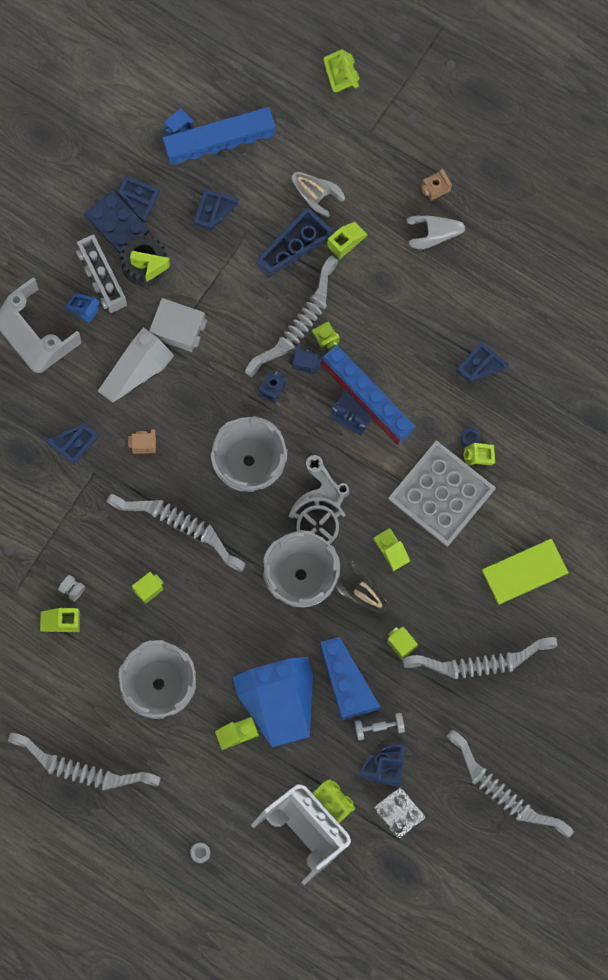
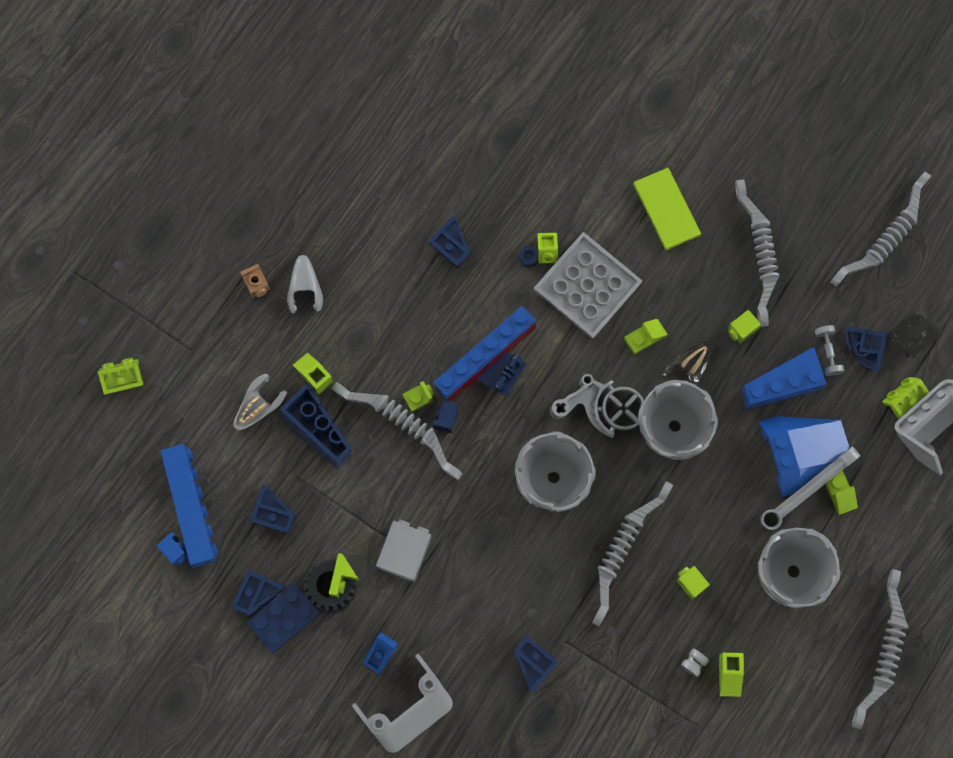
camera: 85 degrees left, 0 degrees up
light grey brick [76,234,127,313] -> none
light grey wedge [98,328,174,403] -> none
medium nougat brick [128,430,156,454] -> none
dark blue brick [259,371,286,403] -> none
none -> light grey piece [760,446,861,530]

